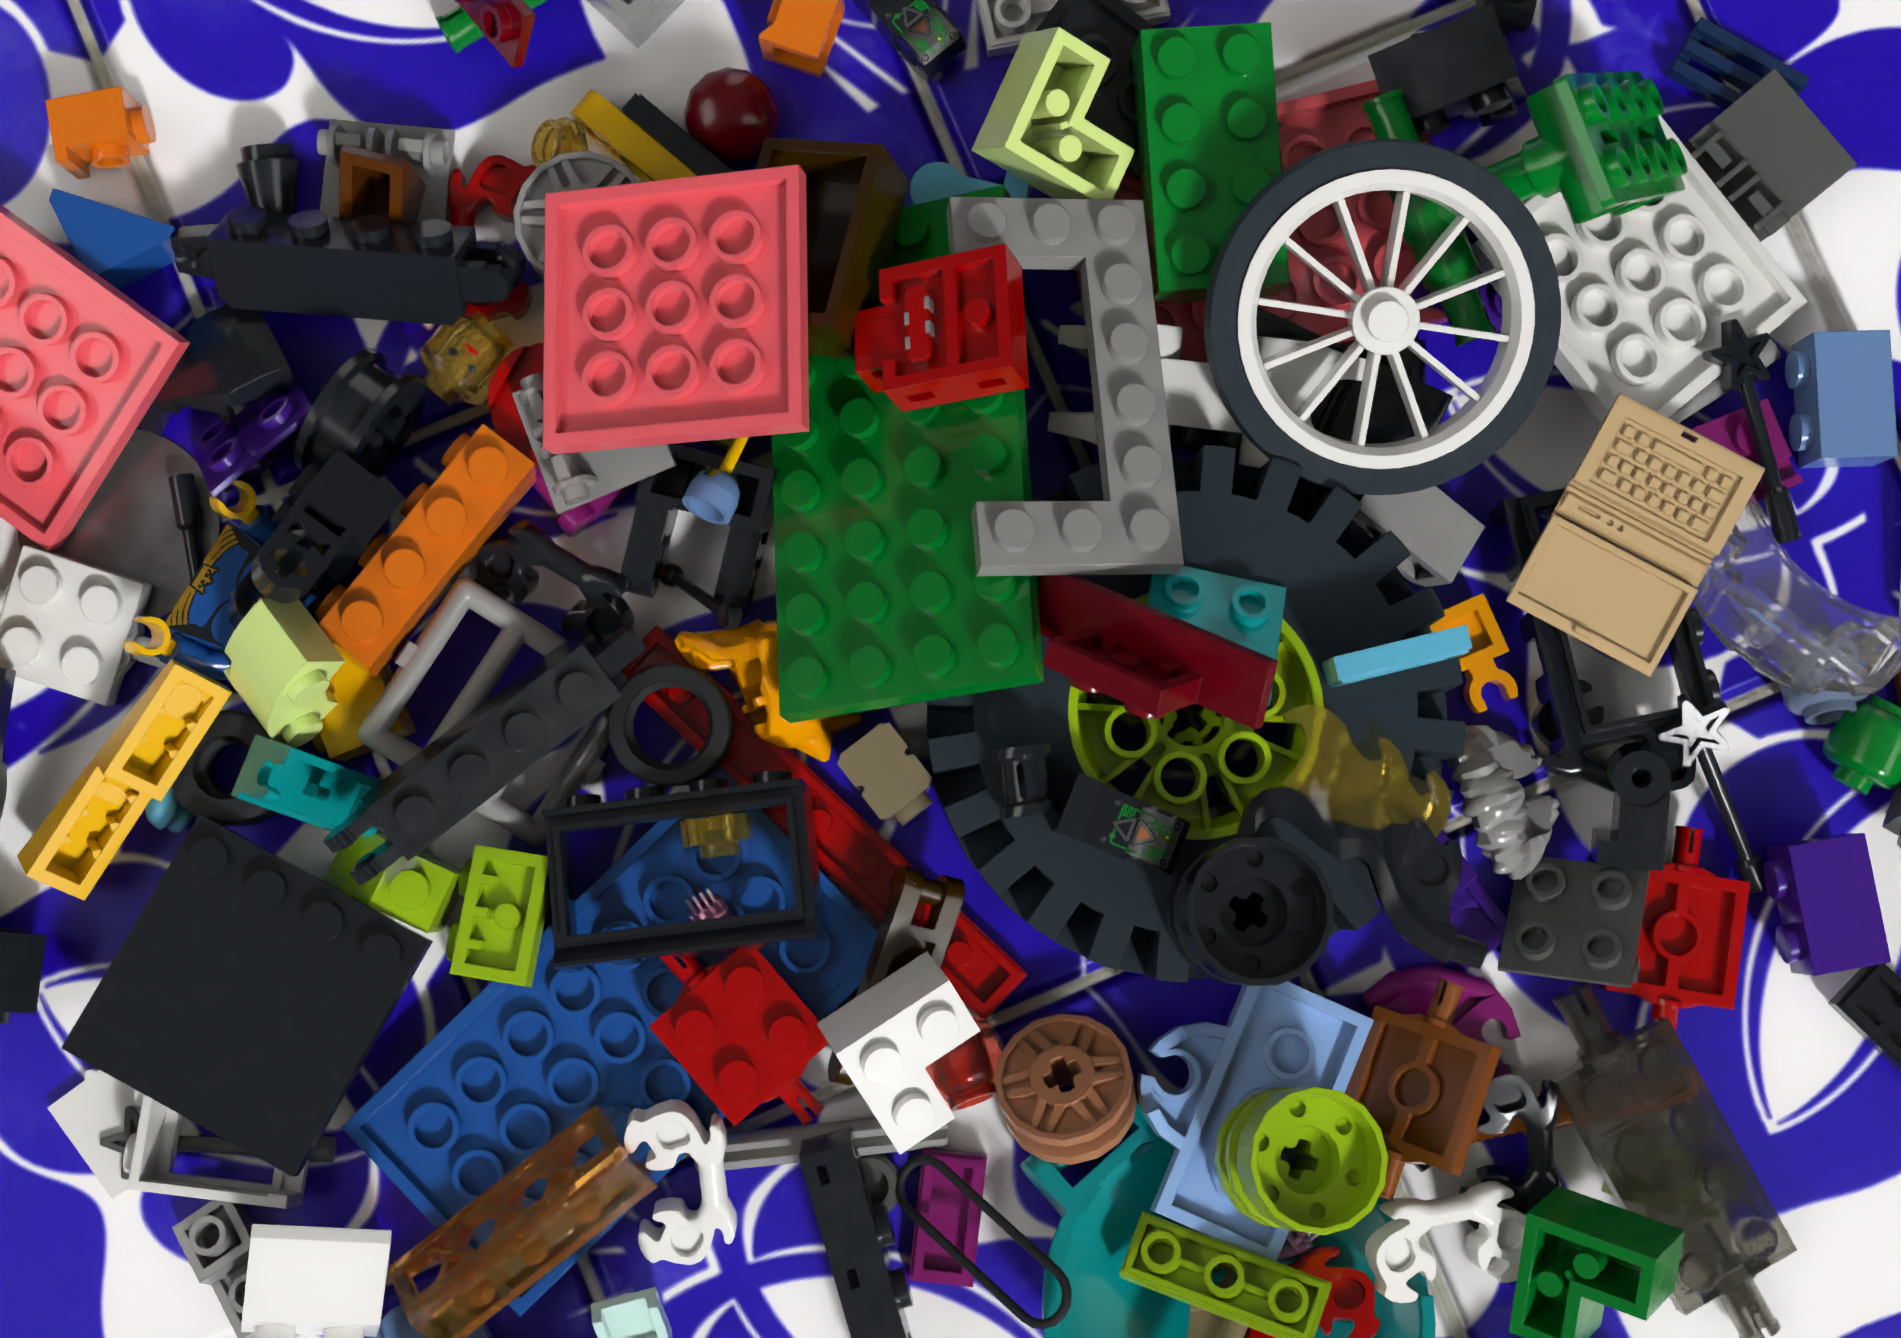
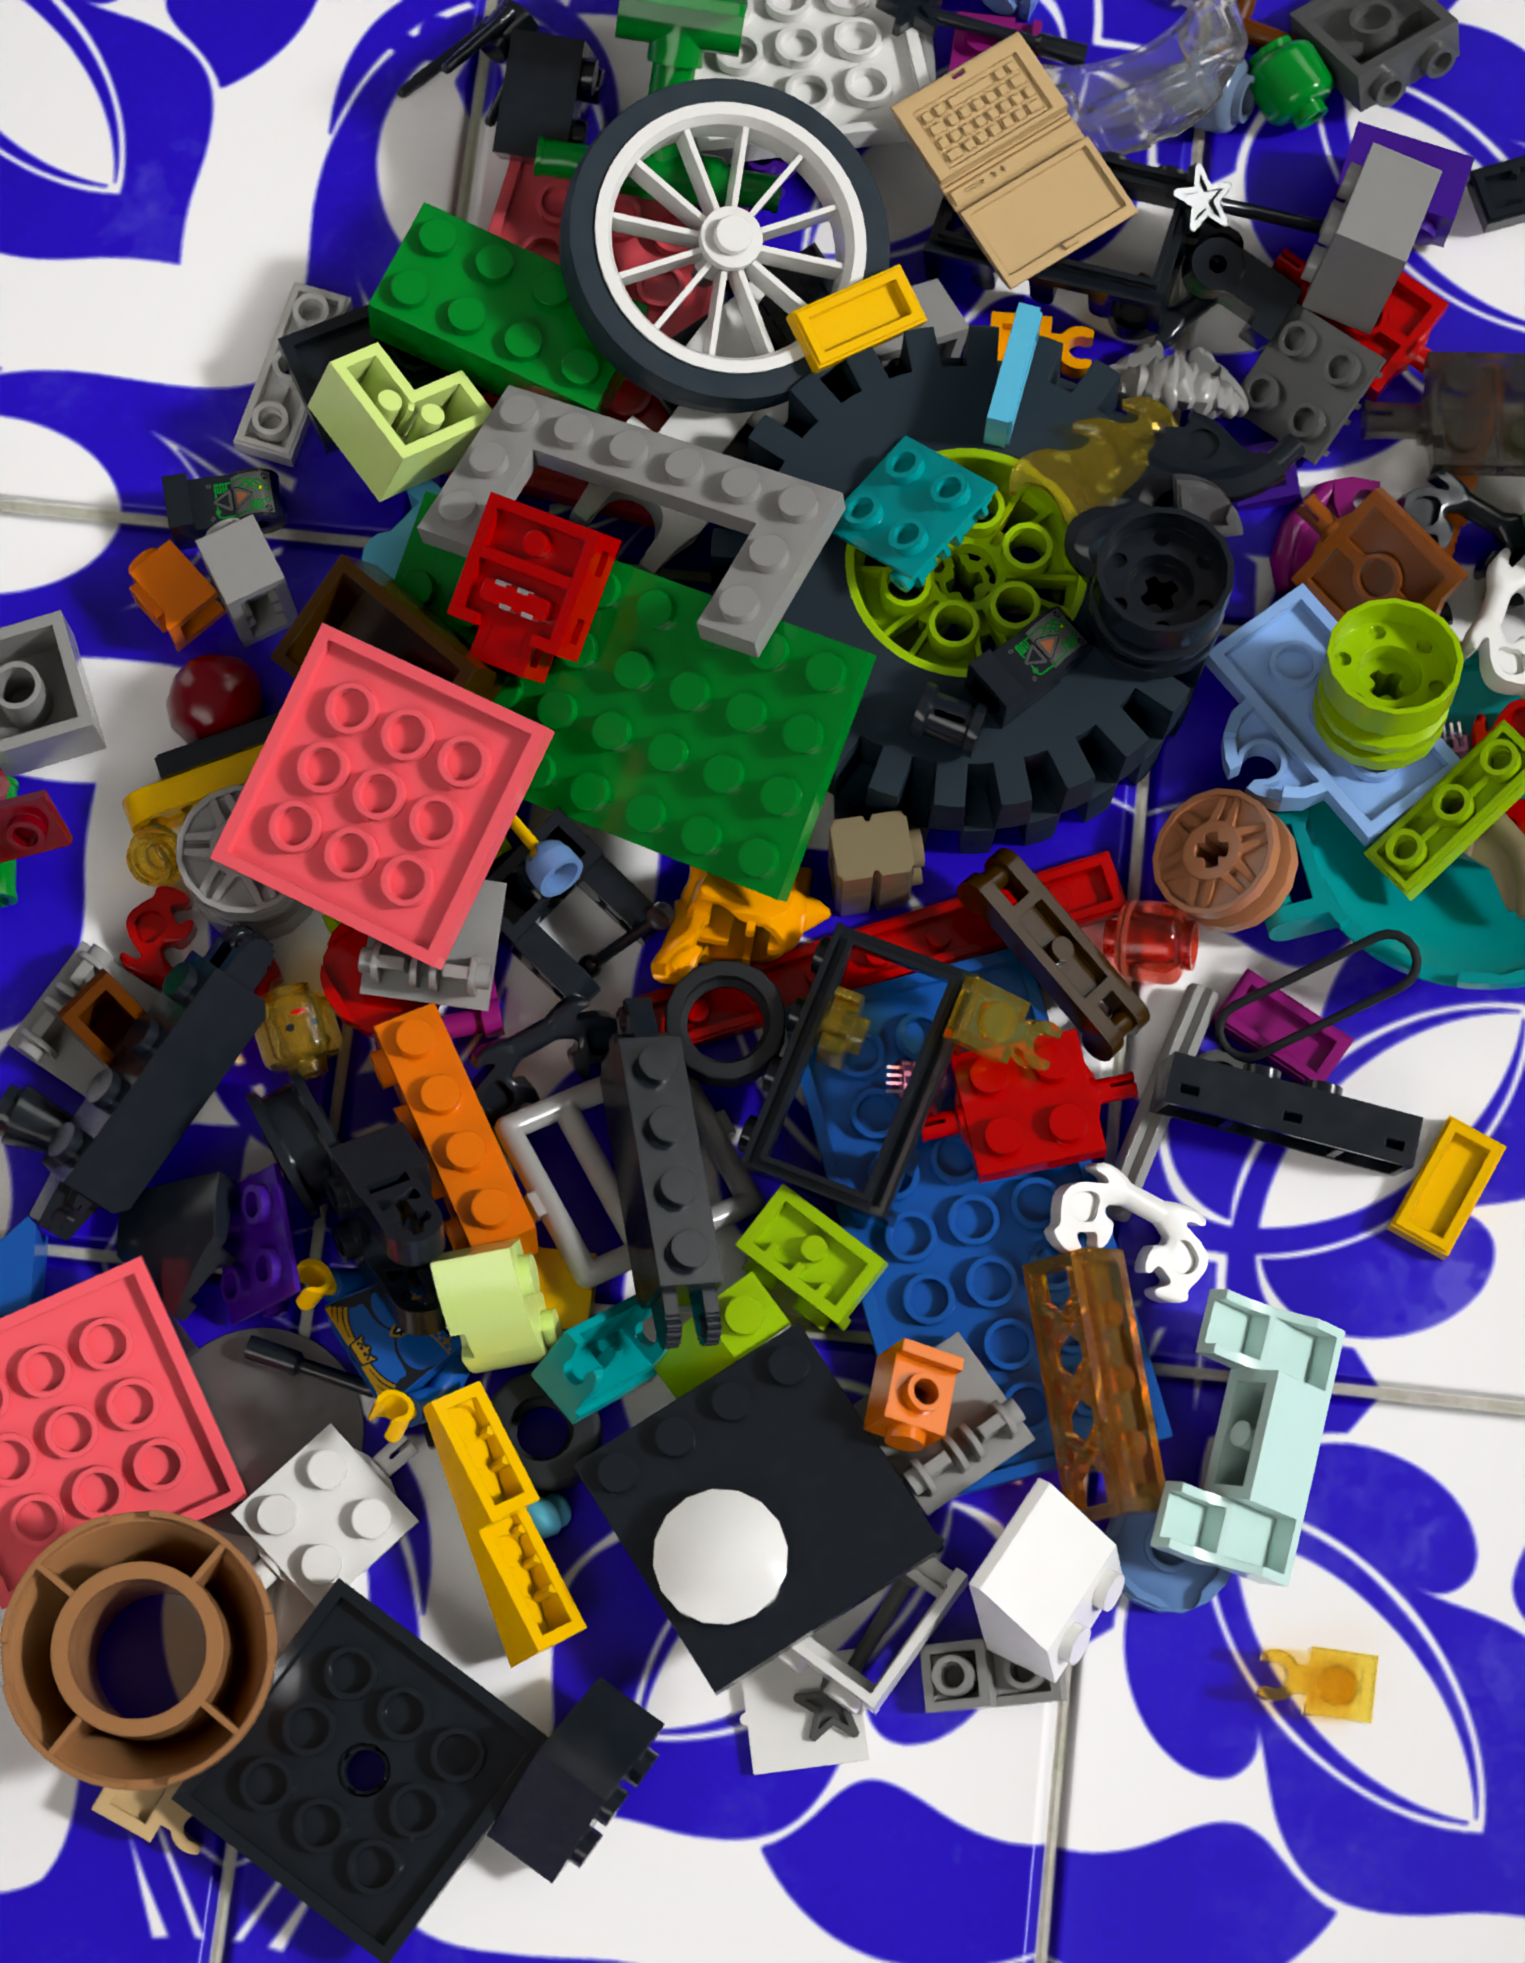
camera: 55 degrees left, 10 degrees down
white brick [816,951,980,1154] -> none
dark red bracket [1038,575,1278,729] -> none
none -> light grey brick [195,514,298,648]
none -> white dish [653,1489,788,1625]
none -> yellow tile [786,264,928,374]
none -> light grey hinge [853,1332,1036,1516]
none -> orange brick [863,1338,965,1452]
none -> clear yellow plate [943,976,1062,1070]
none -> flat silver tile [1172,473,1243,537]
none -> light grey brick [1300,142,1442,335]

